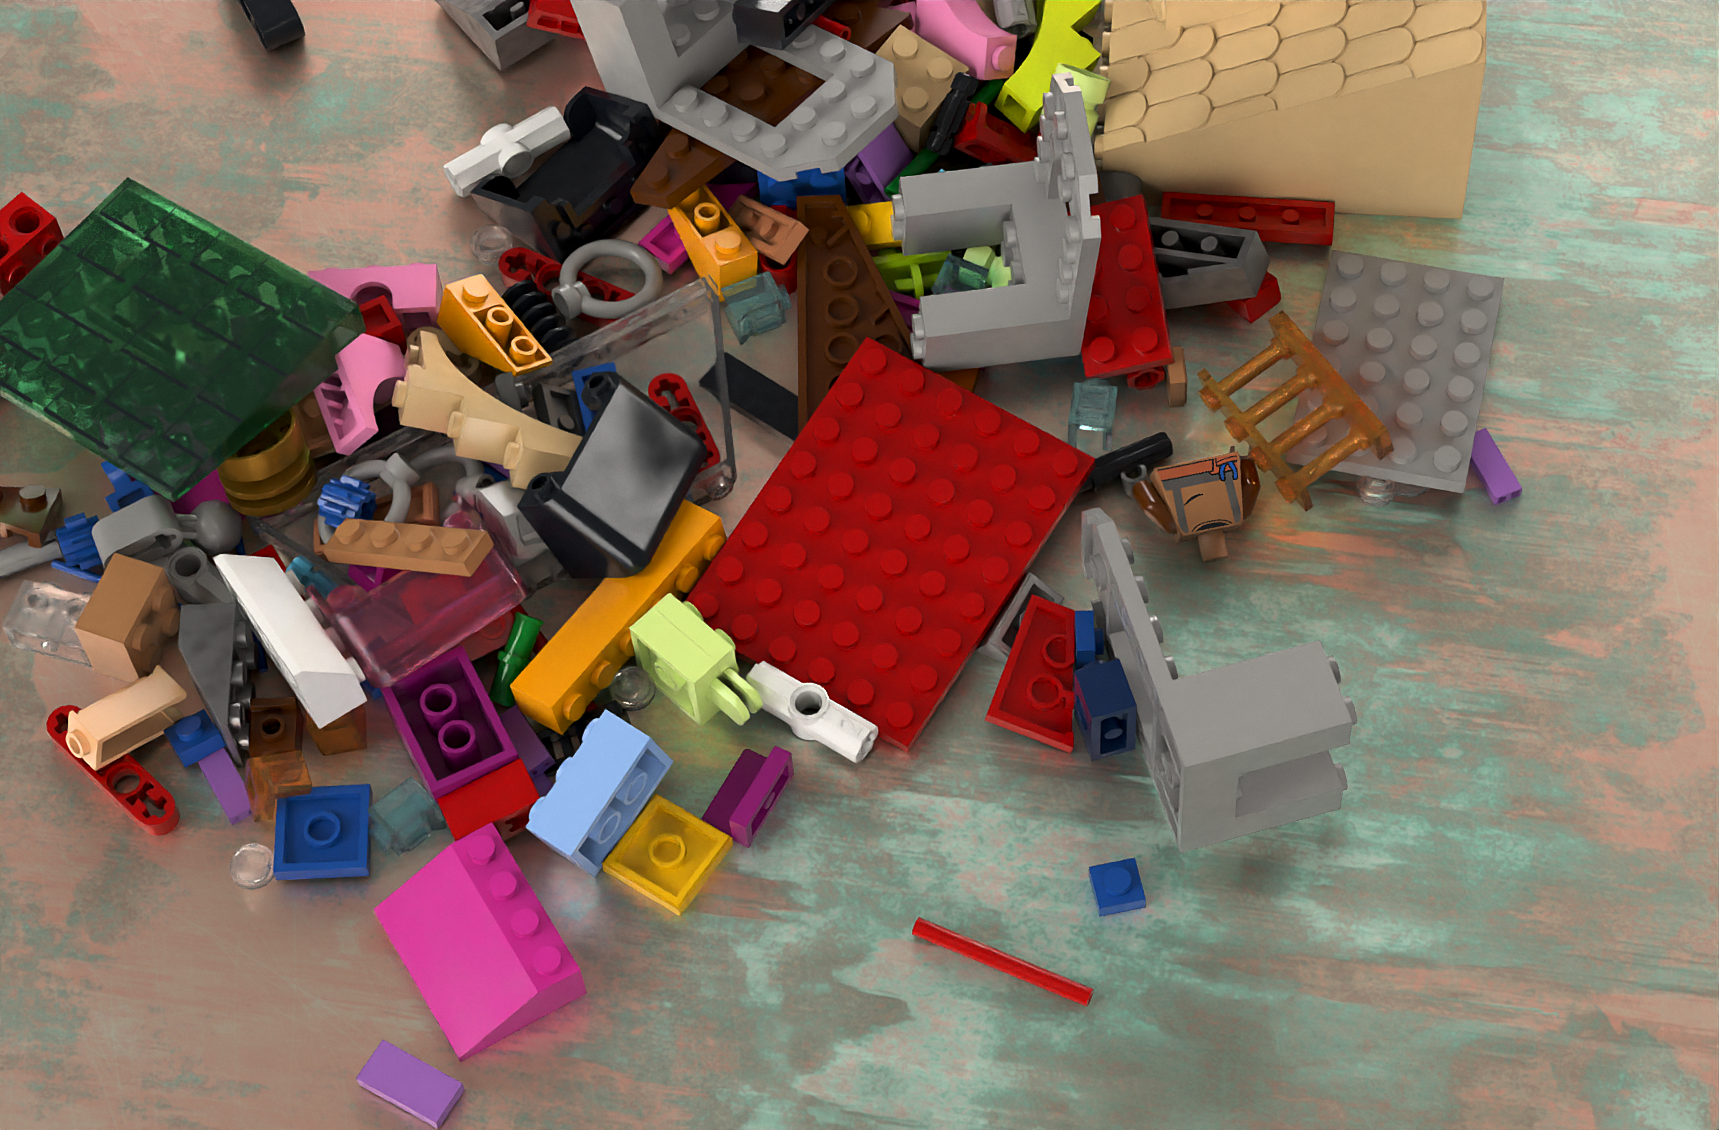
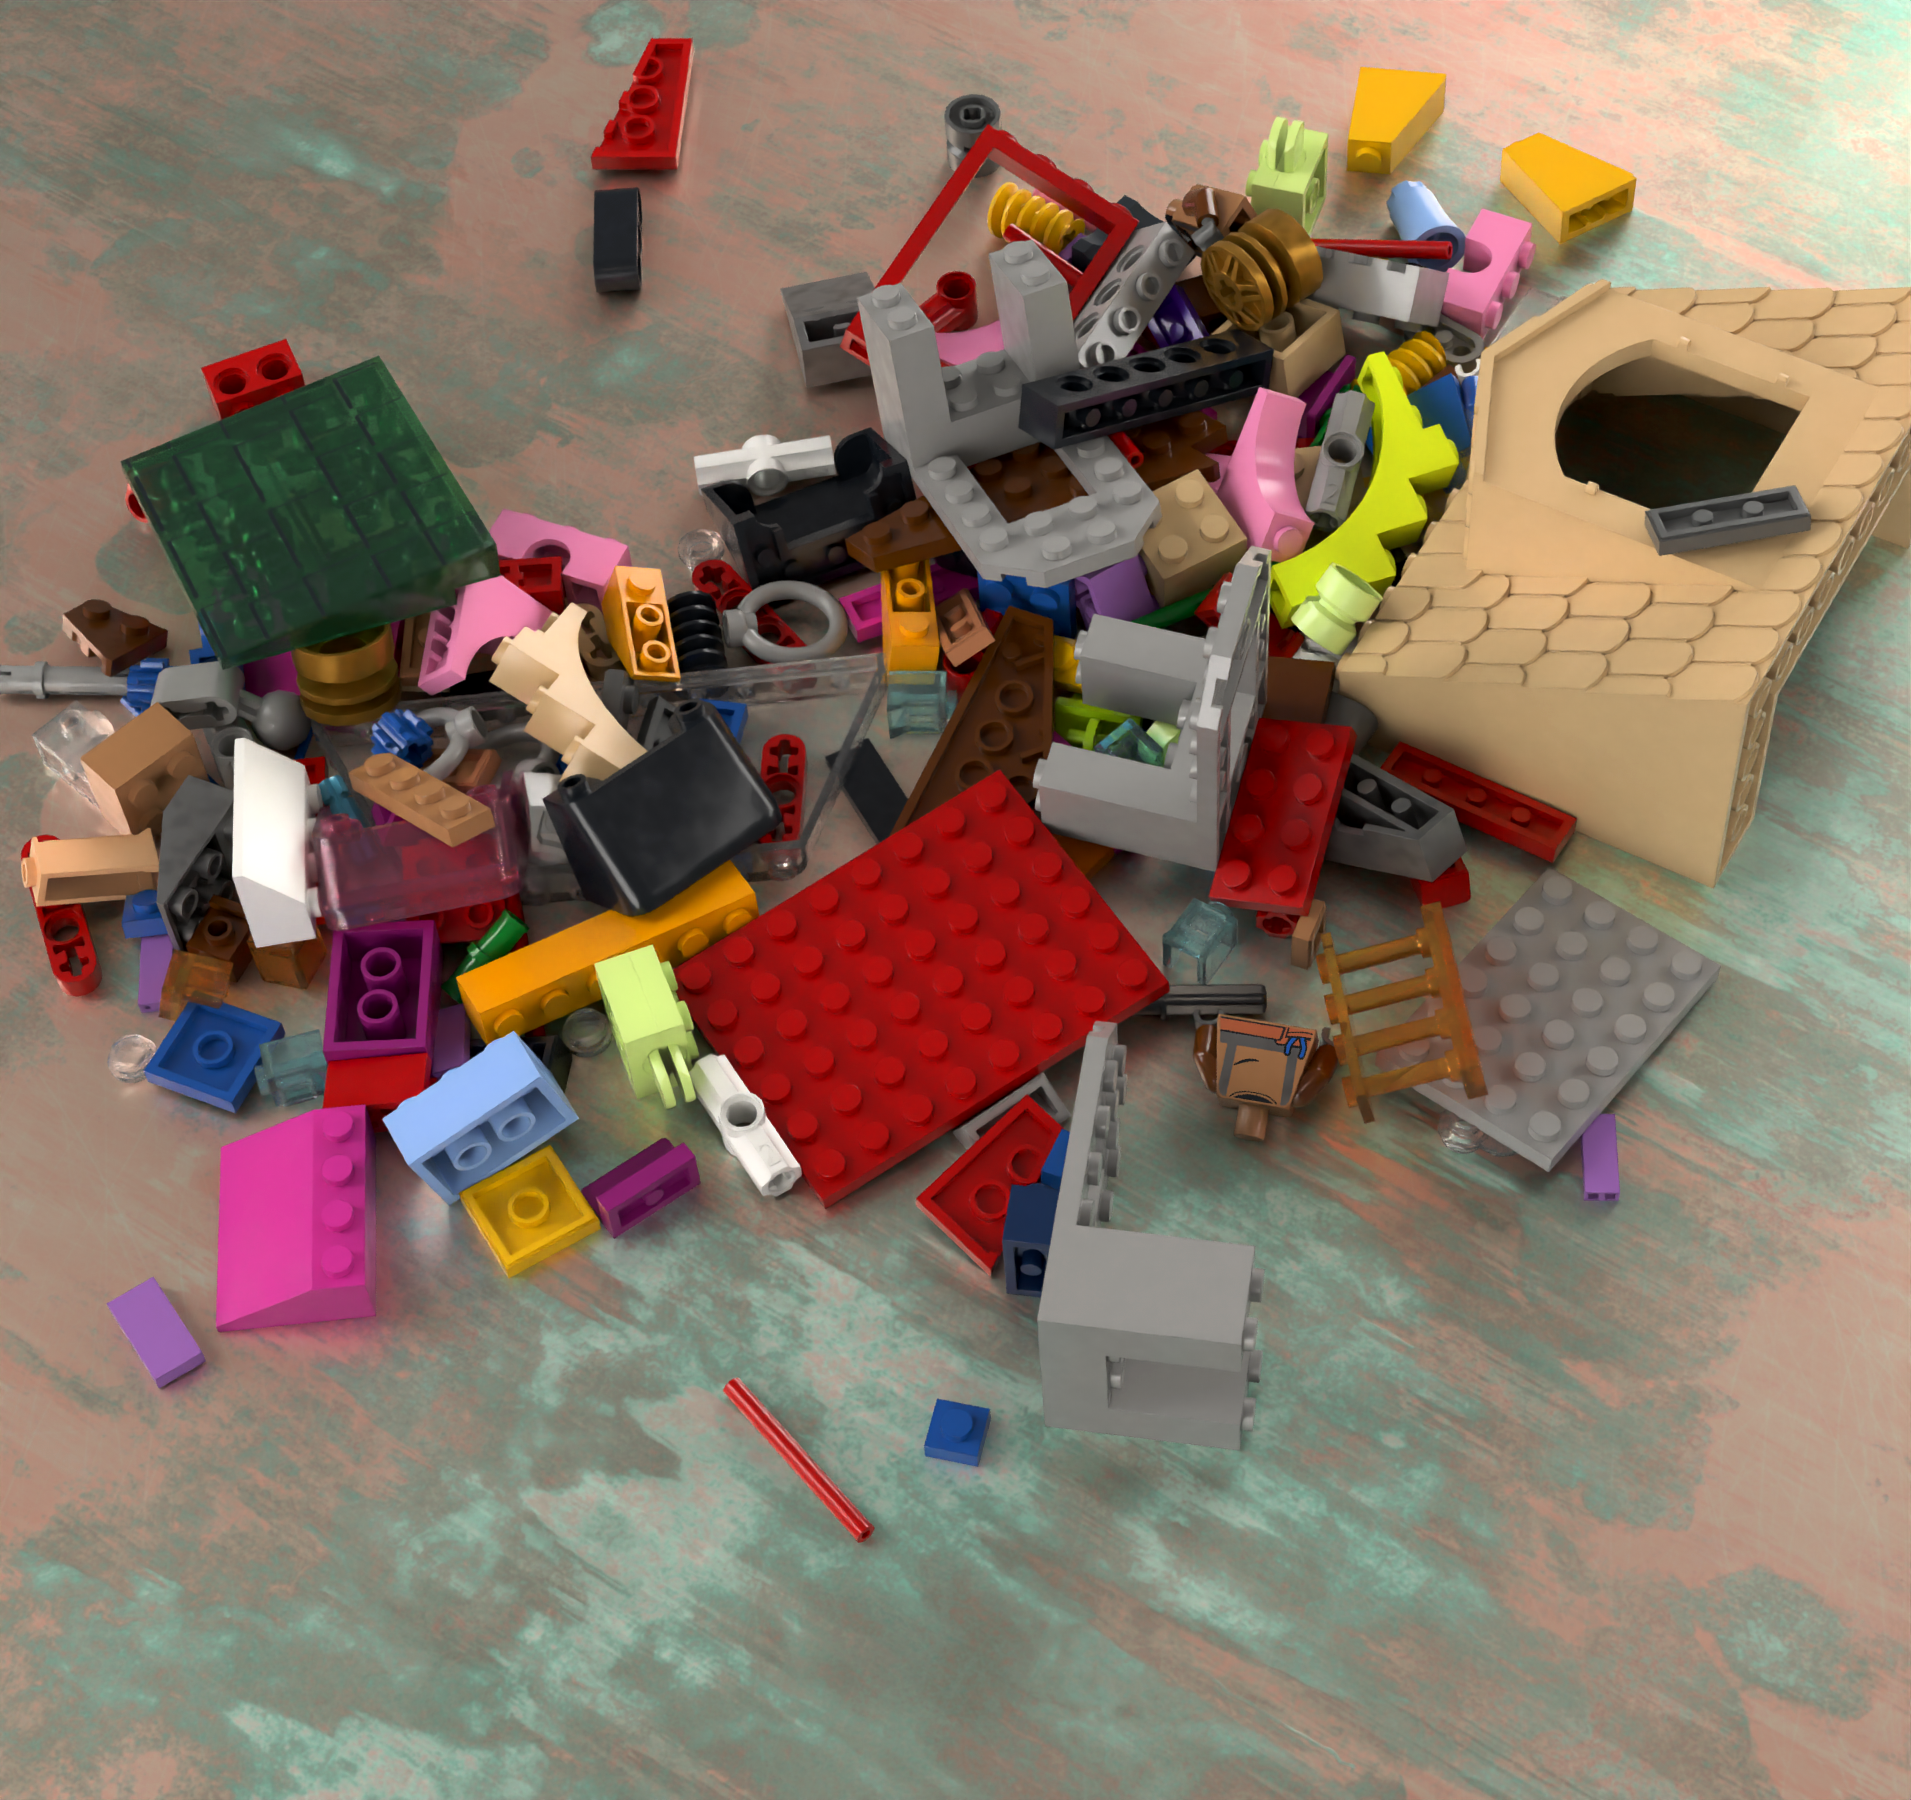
camera: 25 degrees right, 5 degrees down
black axle [926,72,979,156] -> none

